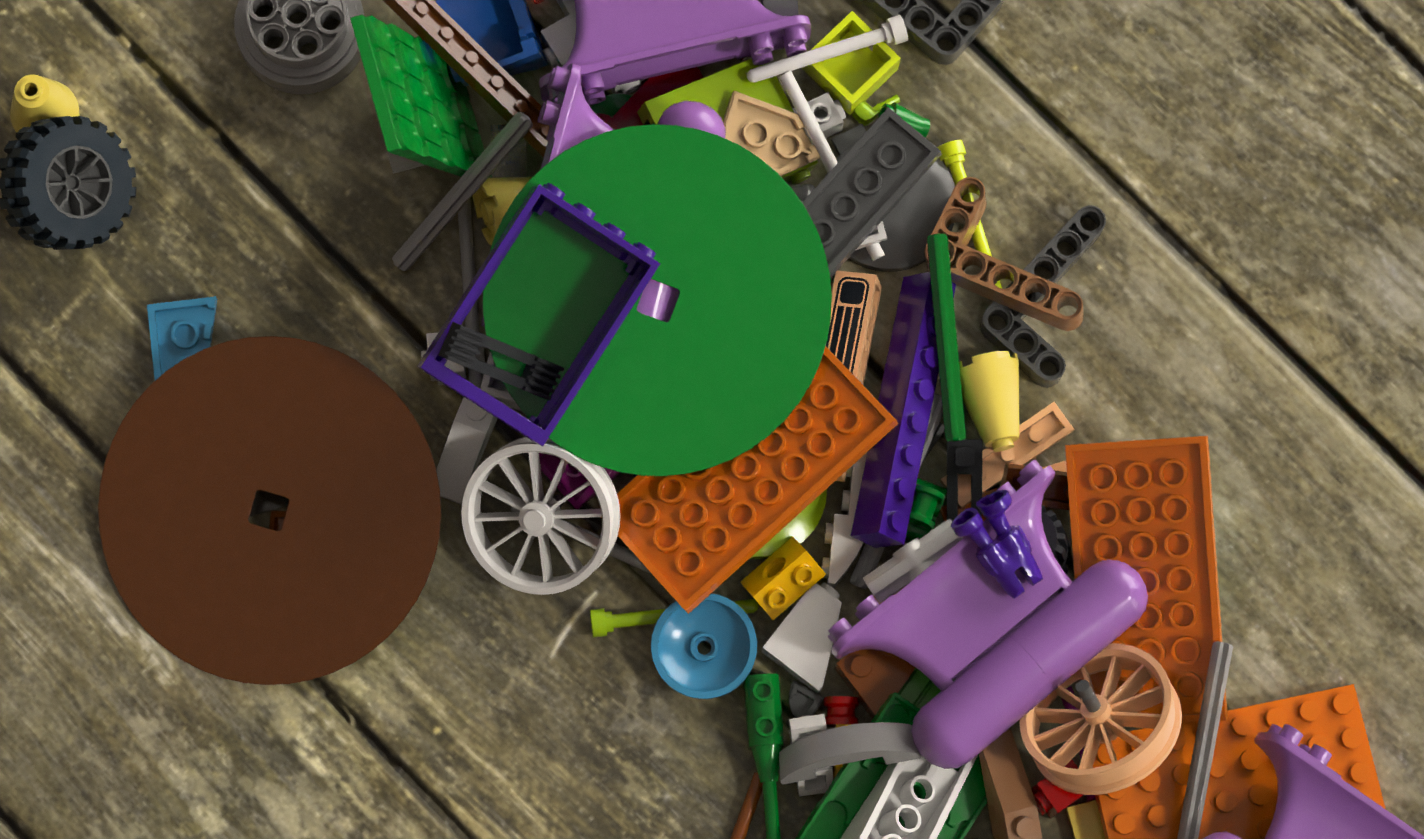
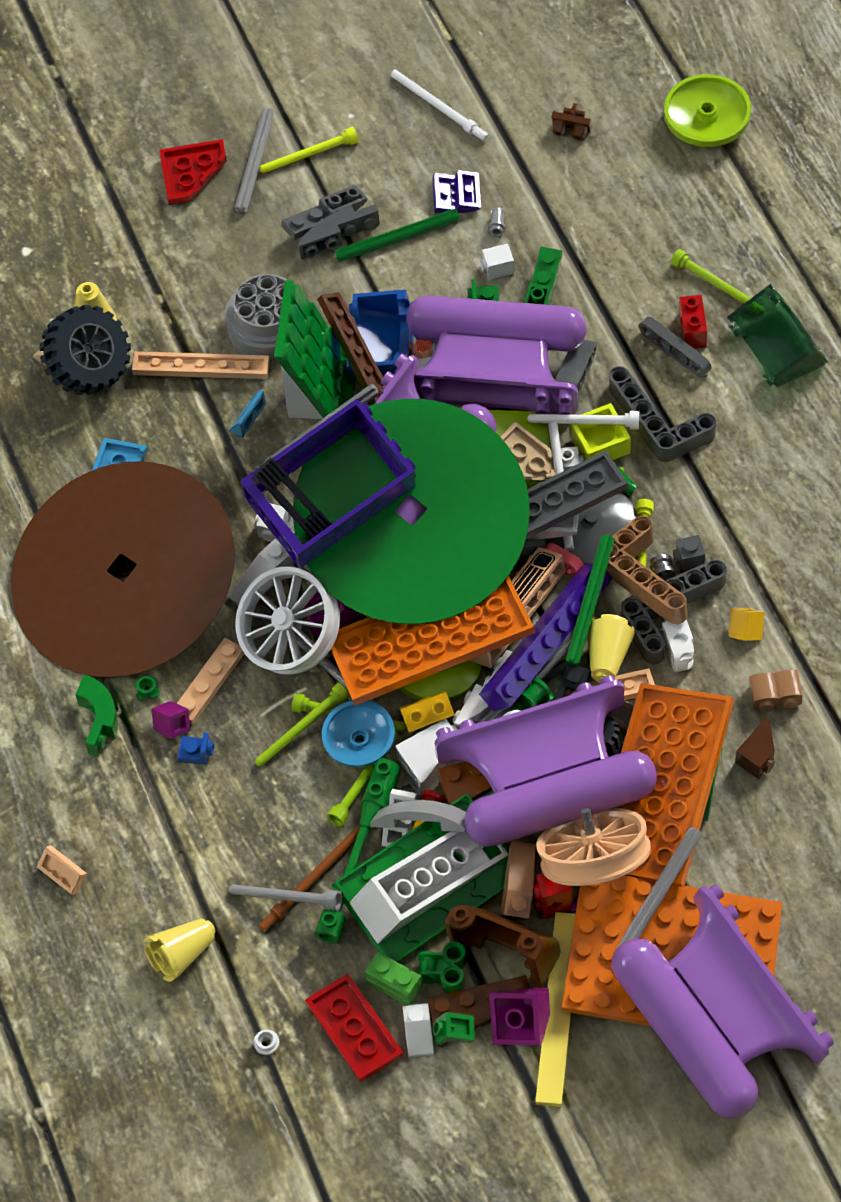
camera: 30 degrees right, 20 degrees down
dark purple piece [951,490,1043,599] -> none
none -> green arch [75,675,118,756]
none -> light nougat plate [132,351,270,379]
none -> green plate [134,676,160,701]
none -> magenta panel [151,701,190,739]
none -> light nougat plate [177,638,244,725]
none -> blue bracket [178,732,214,765]
none -> dark azure slope [229,390,266,437]
none -> lime piece [255,682,351,767]
none -> lime piece [327,730,398,826]
none -> coral beam [544,543,584,577]
none -> flat silver wheel [649,554,676,581]
none -> white piece [660,619,694,673]
none -> dark grey brick [672,535,706,574]
none -> yellow panel [728,608,765,641]
none -> reddish brown slope [735,717,775,779]
none -> medium nougat brick [749,670,803,712]

